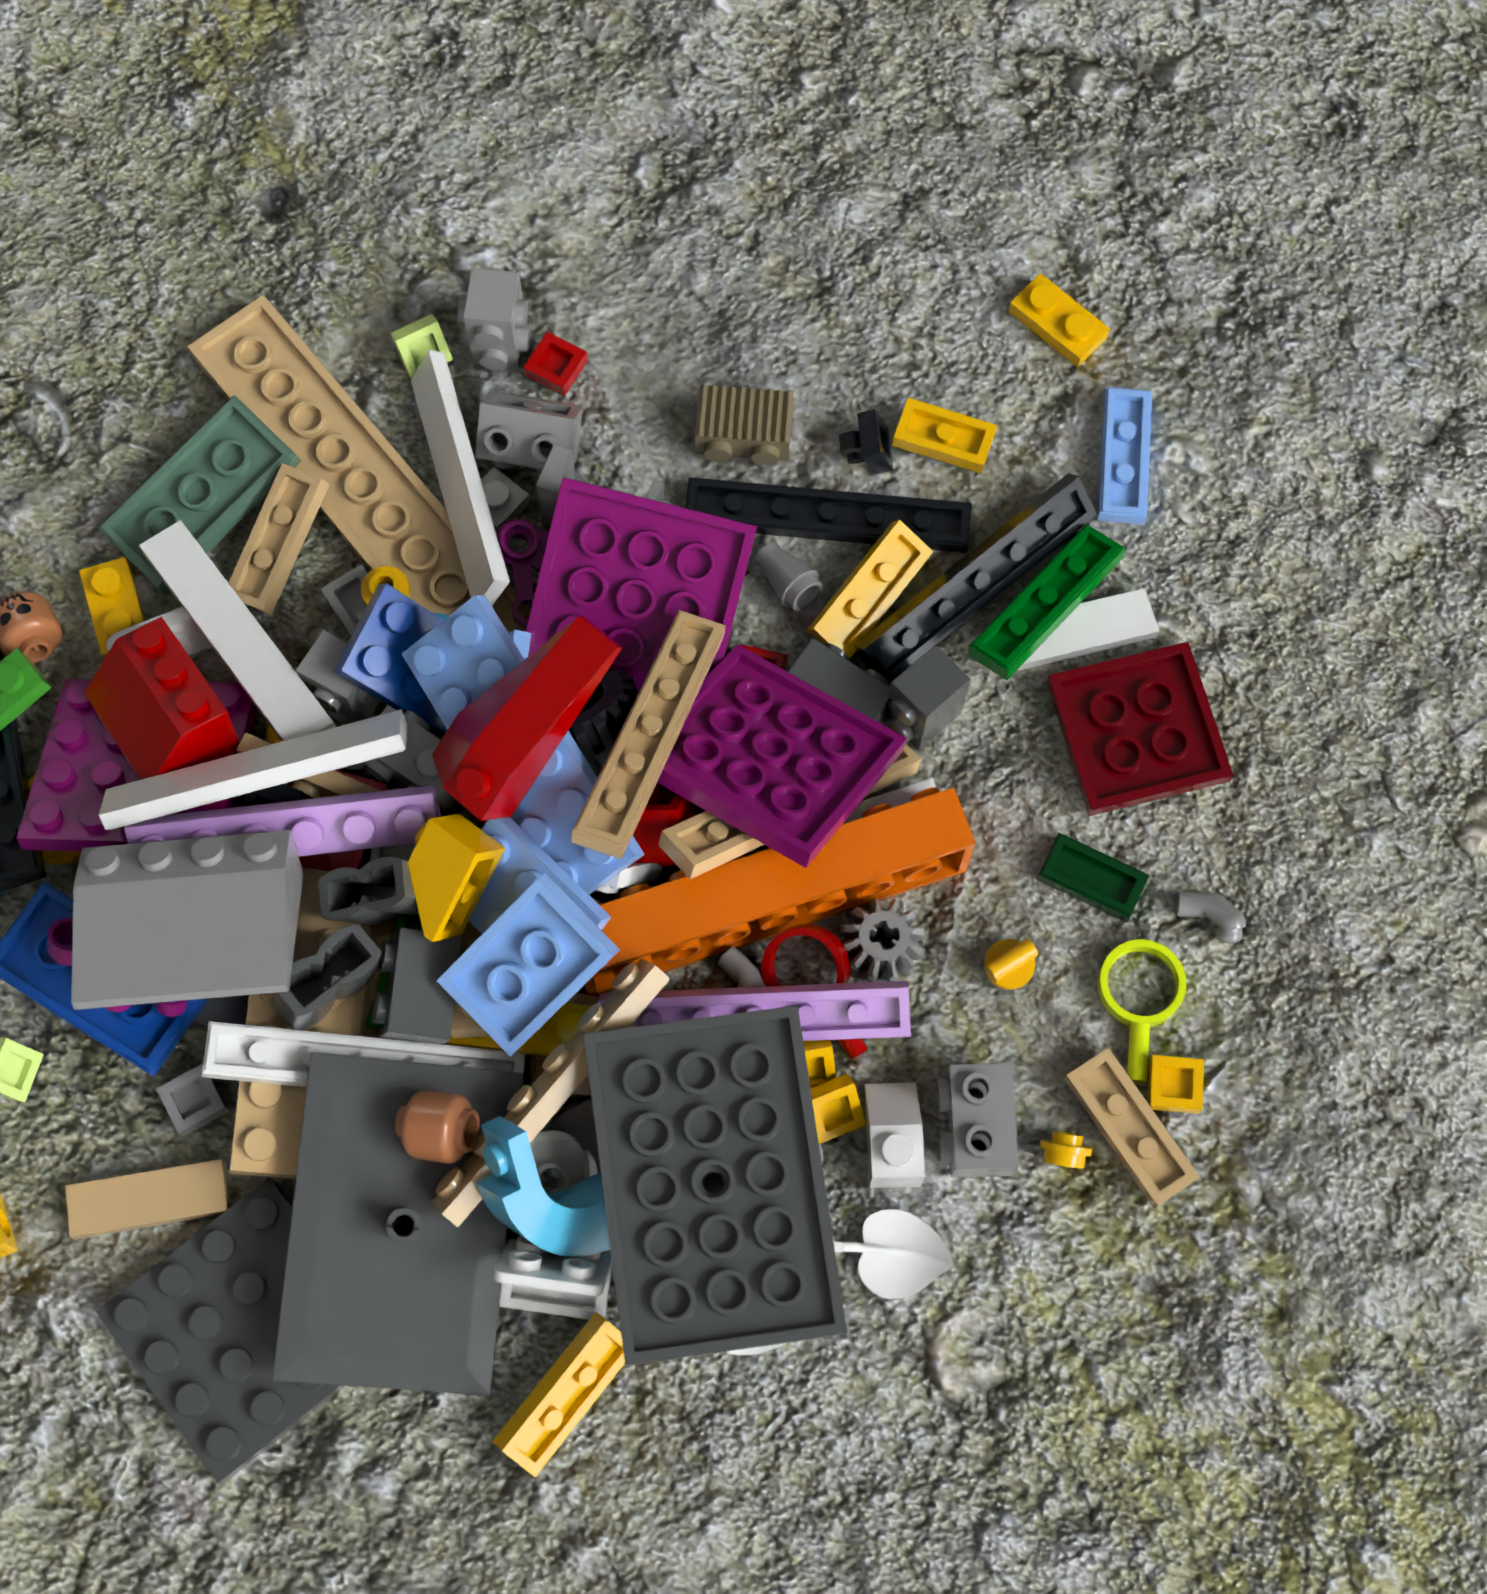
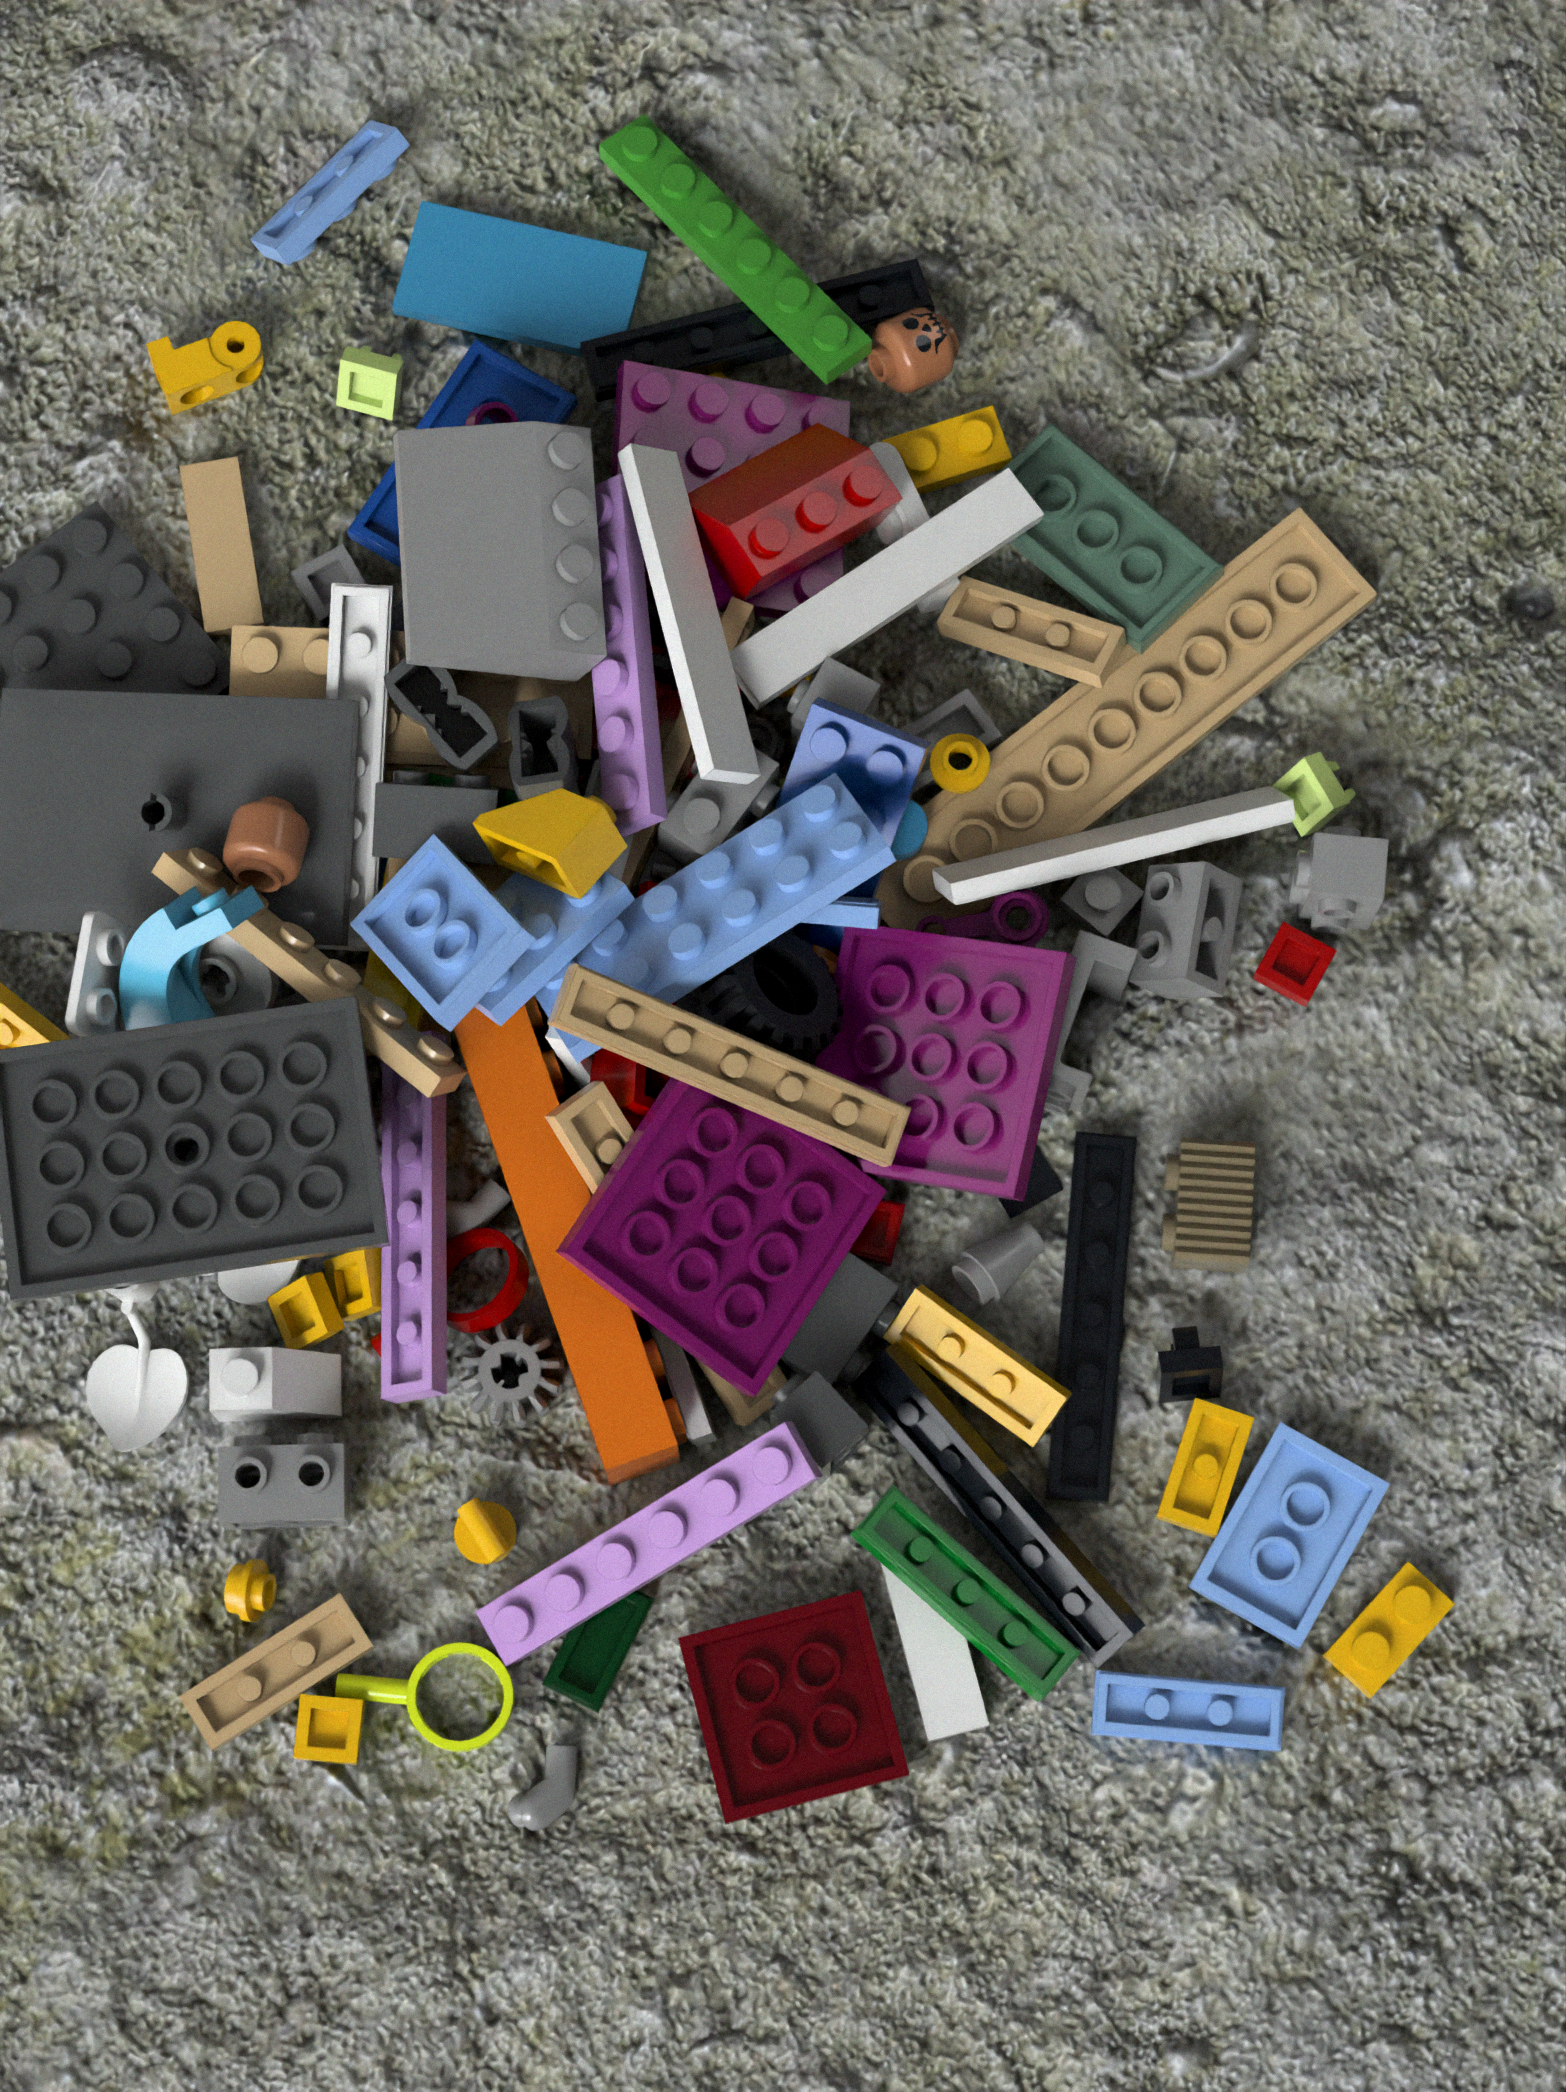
camera: 90 degrees right, 5 degrees up
red wedge [432,616,622,821] -> none
none -> lavender plate [476,1421,823,1667]
none -> light blue plate [1188,1422,1390,1649]

